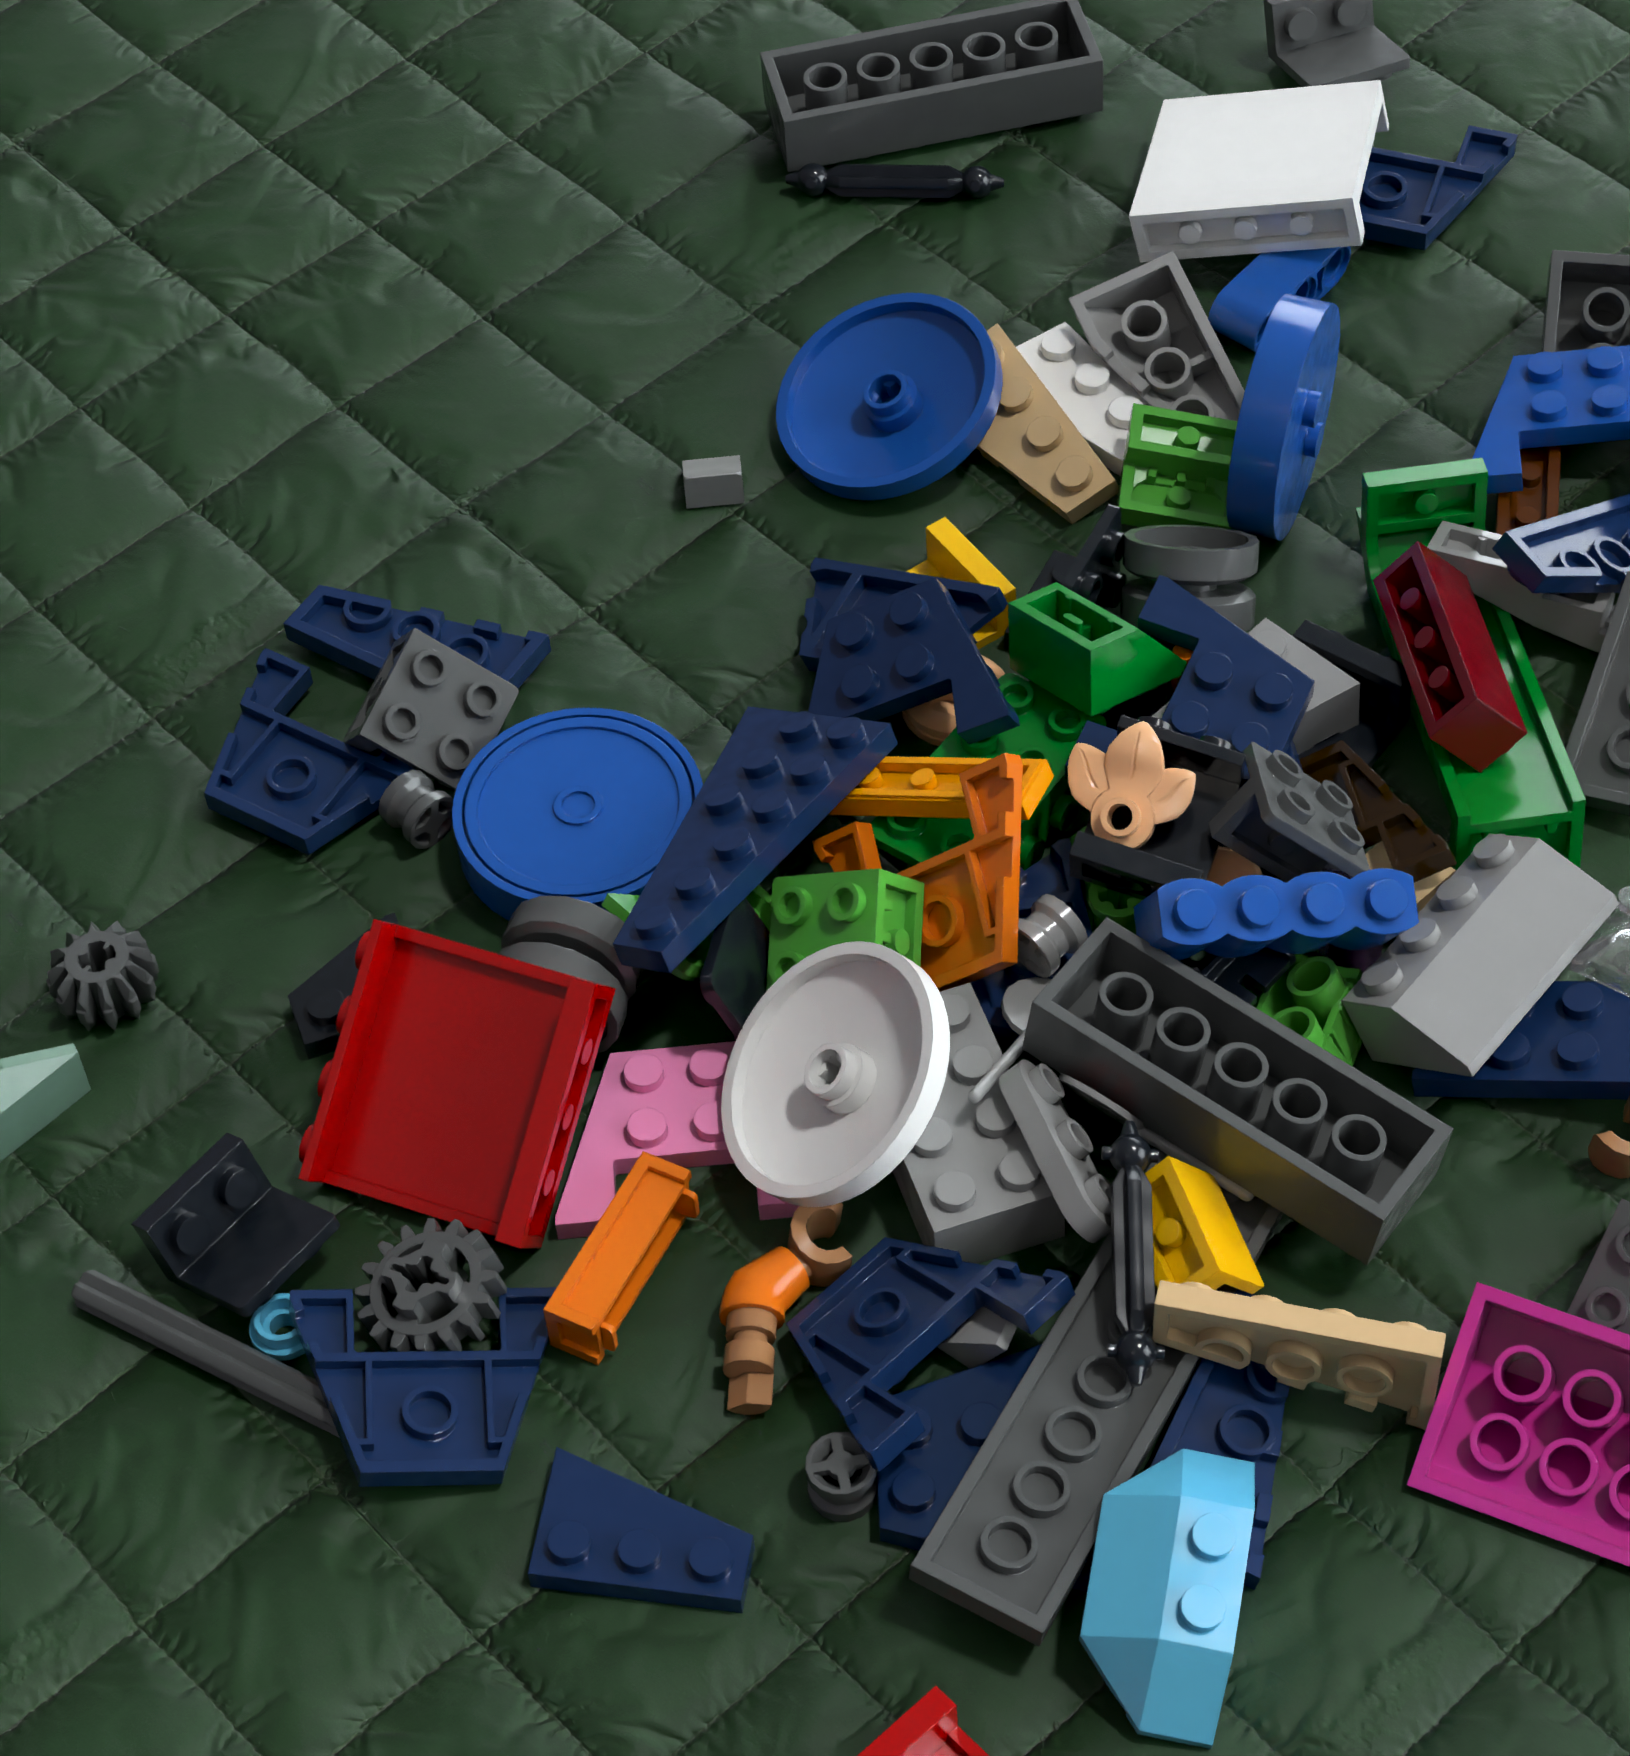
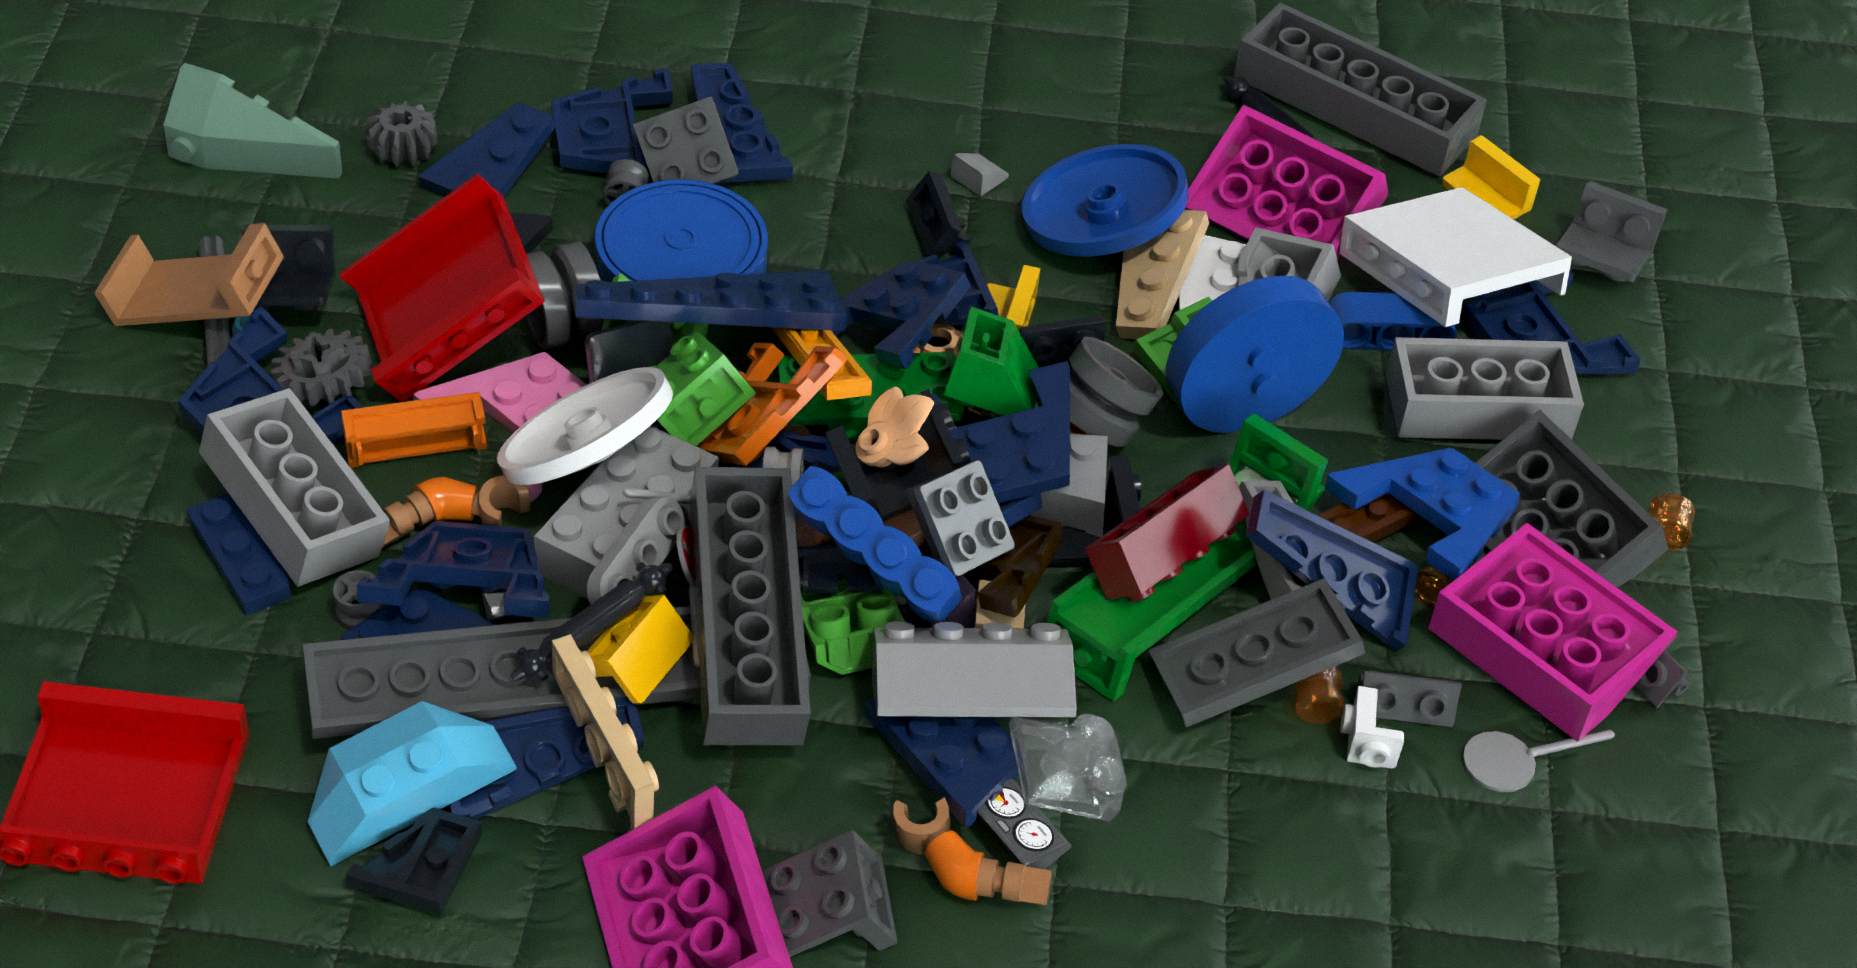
camera: 40 degrees right, 5 degrees down
none -> medium nougat panel [94,223,284,326]
none -> light grey brick [199,388,390,587]
none -> black wing [346,808,482,915]
none -> dark blue wing [417,102,556,198]
none -> black plate [906,171,971,259]
none -> dark pink slope [1185,105,1389,261]
none -> light grey brick [1385,337,1584,440]
none -> yellow panel [1442,135,1541,219]

